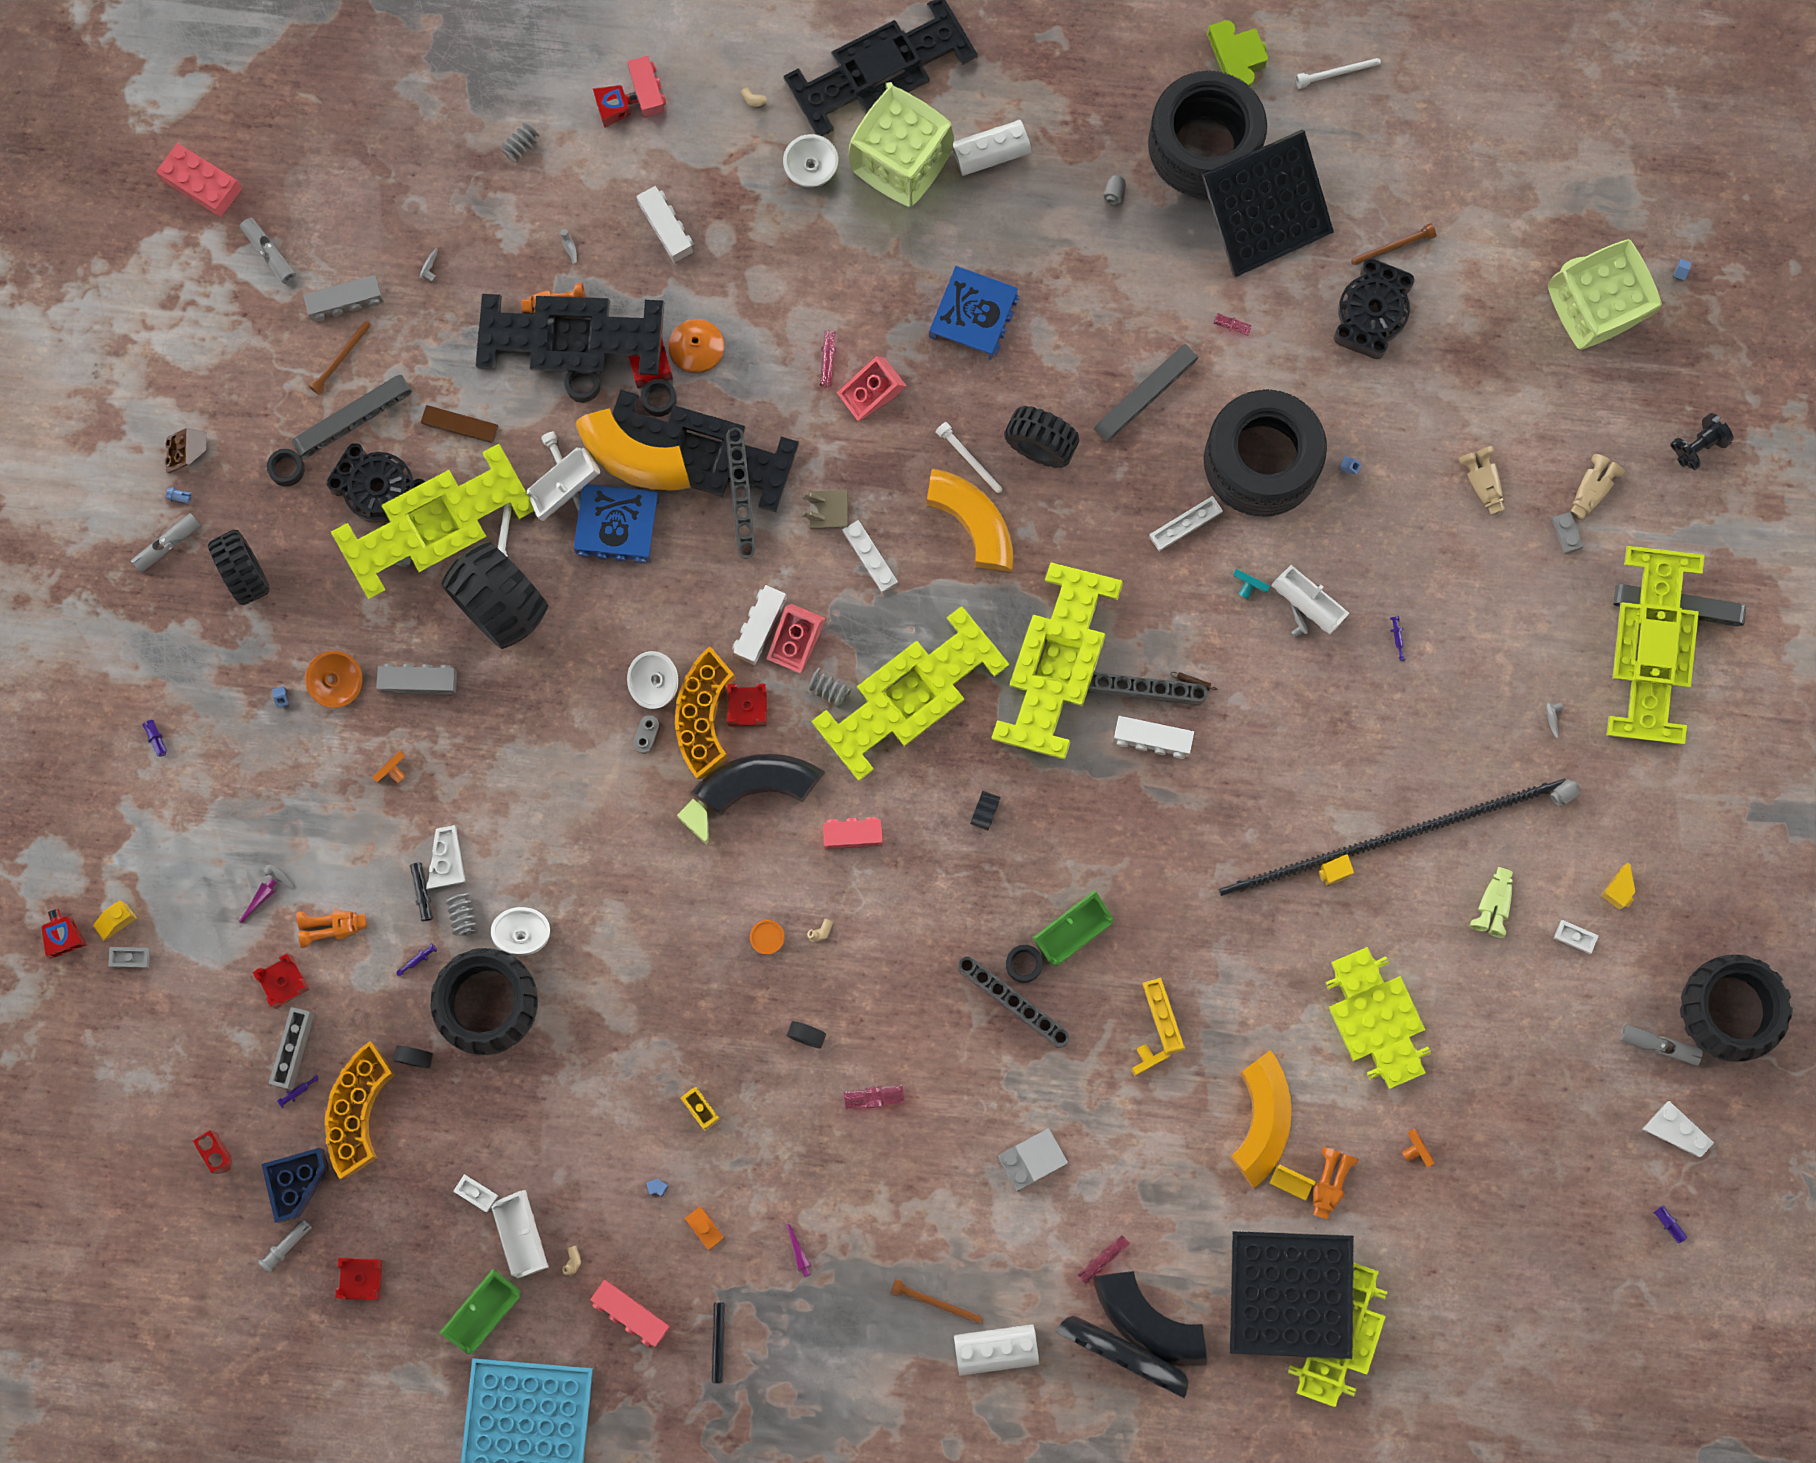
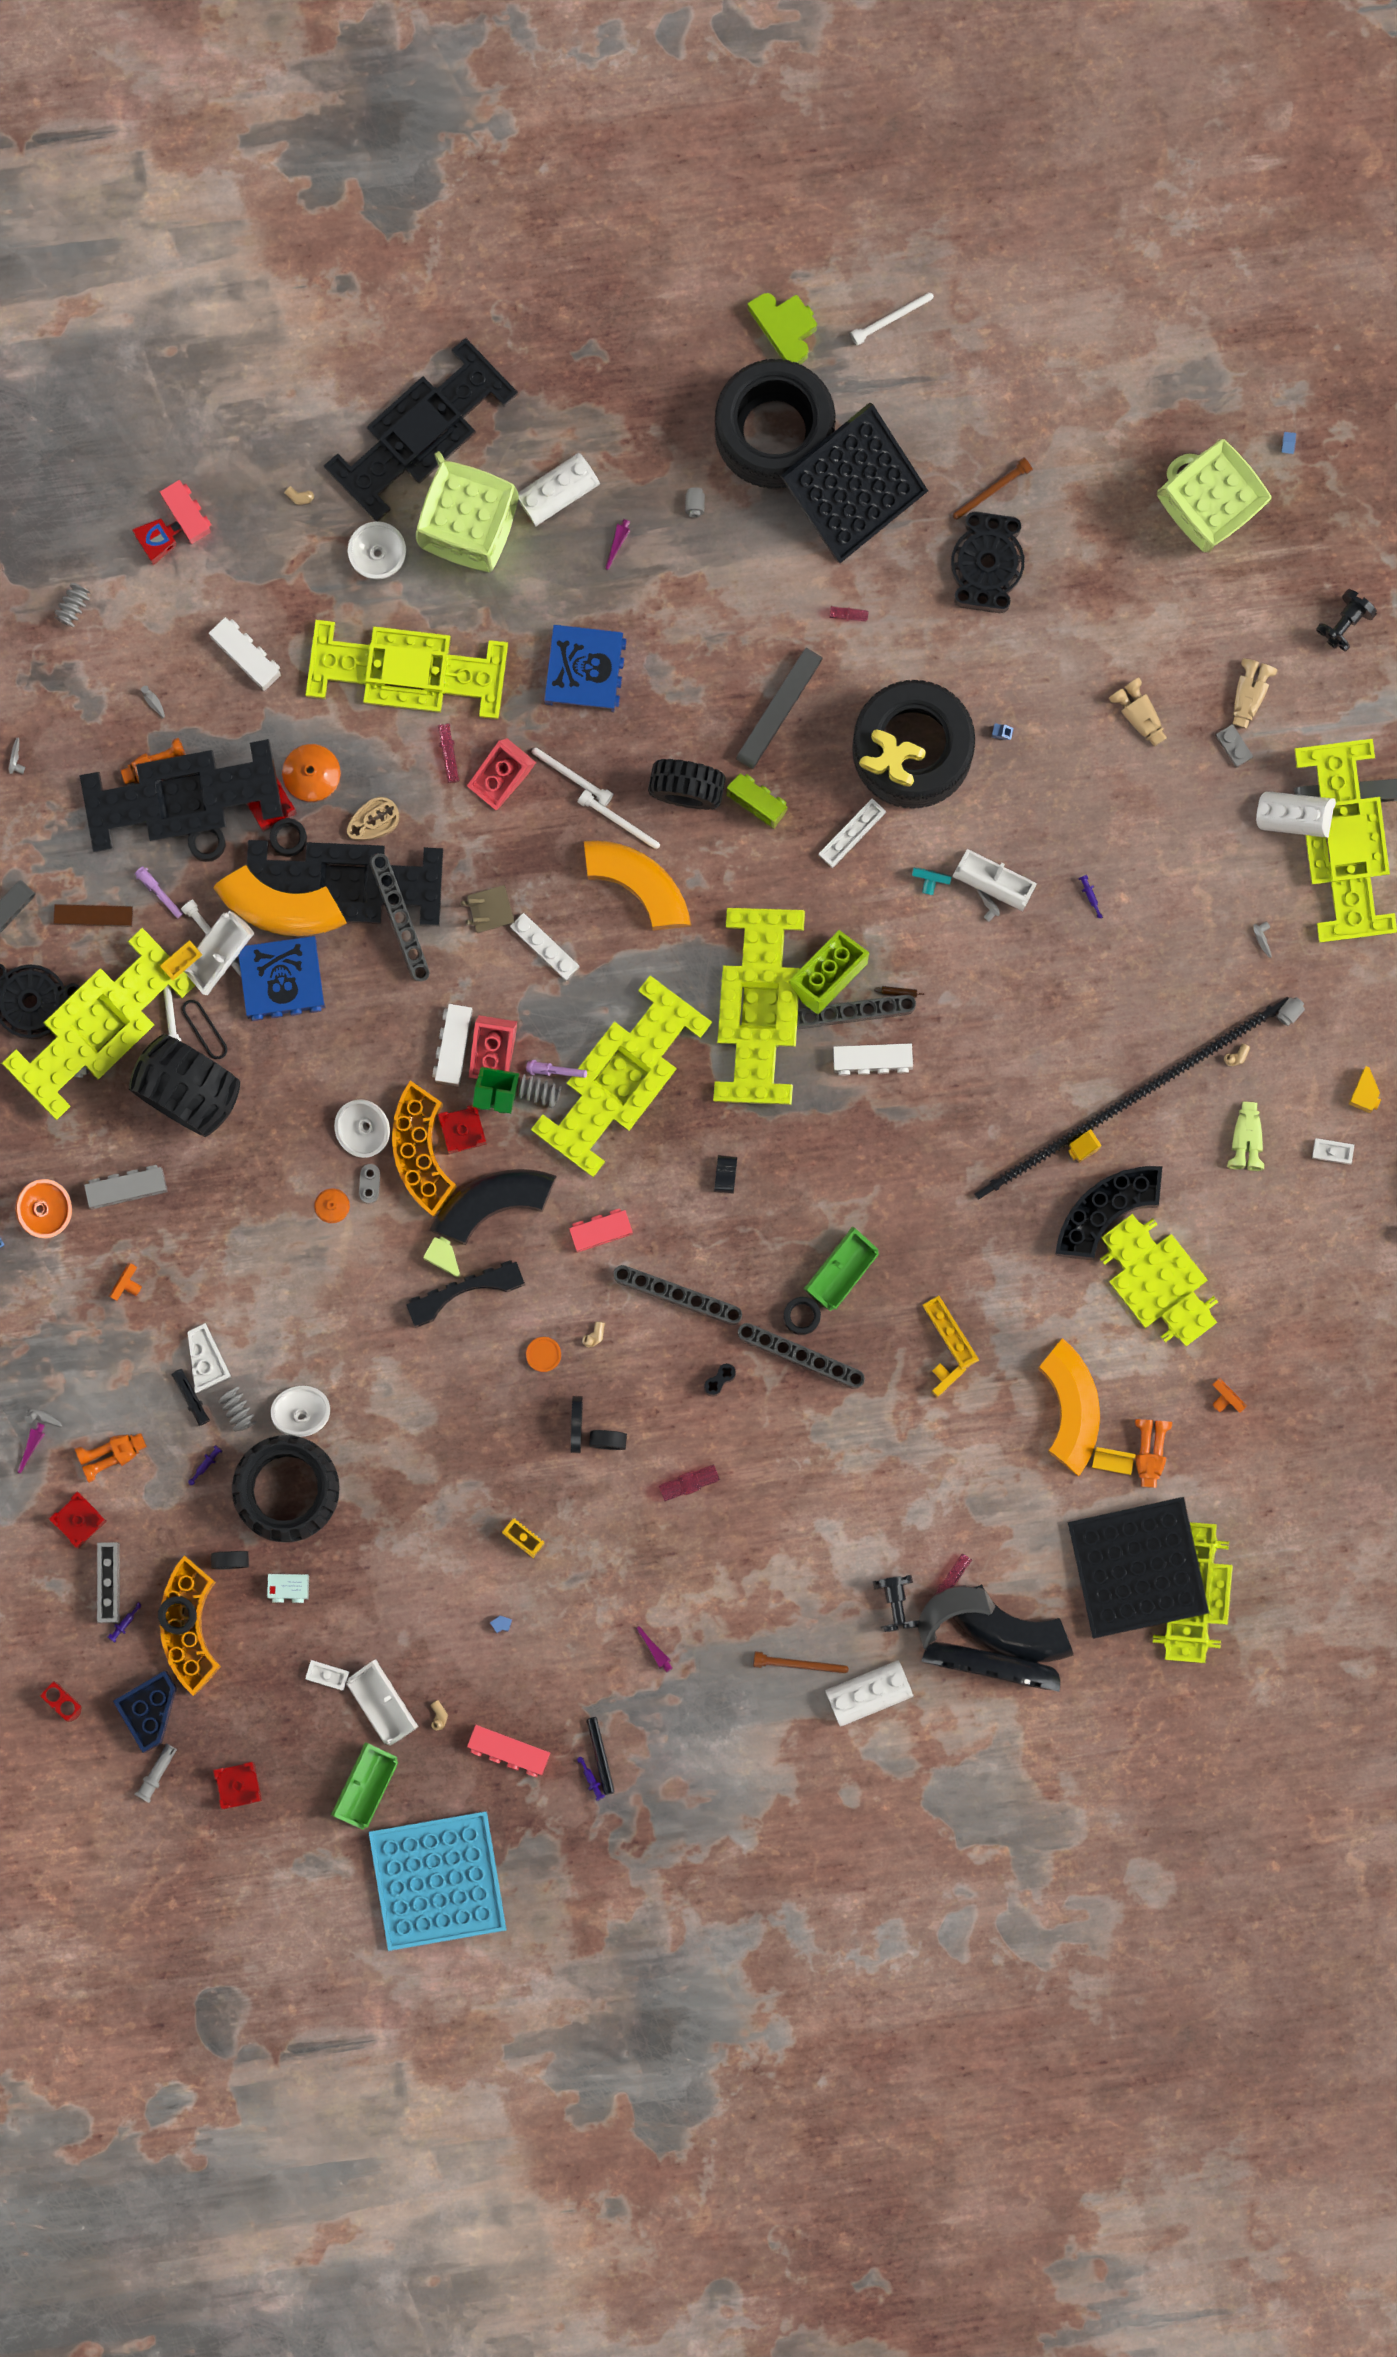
camera: 15 degrees left, 5 degrees up
orange tile [684,1206,724,1250] -> none
light grey slope [997,1128,1068,1192] -> none
none -> lavender pin [135,866,183,919]
none -> black tyre [158,1596,197,1634]
none -> yellow tile [160,940,203,980]
none -> black piece [182,1000,227,1059]
none -> light aqua brick [267,1574,309,1603]
none -> neon yellow piece [306,620,508,720]
none -> orange piece [314,1188,350,1223]
none -> tan piece [347,797,399,841]
none -> black arch [406,1260,525,1328]
none -> green piece [472,1067,519,1114]
none -> lavender pin [526,1060,587,1078]
none -> white piece [532,748,614,807]
none -> black piece [571,1396,583,1453]
none -> dark purple piece [577,1757,605,1801]
none -> magenta piece [605,519,630,570]
none -> dark grey beam [614,1265,742,1325]
none -> black axle [704,1363,736,1397]
none -> lime slope [727,773,788,829]
none -> lime slope [789,930,869,1015]
none -> light yellow piece [859,730,926,787]
none -> black piece [873,1575,920,1632]
none -> dark grey windscreen [918,1585,996,1649]
none -> black brick [1055,1166,1163,1260]
none -> tan arm [1224,1044,1251,1067]
none -> white container [1256,791,1336,838]

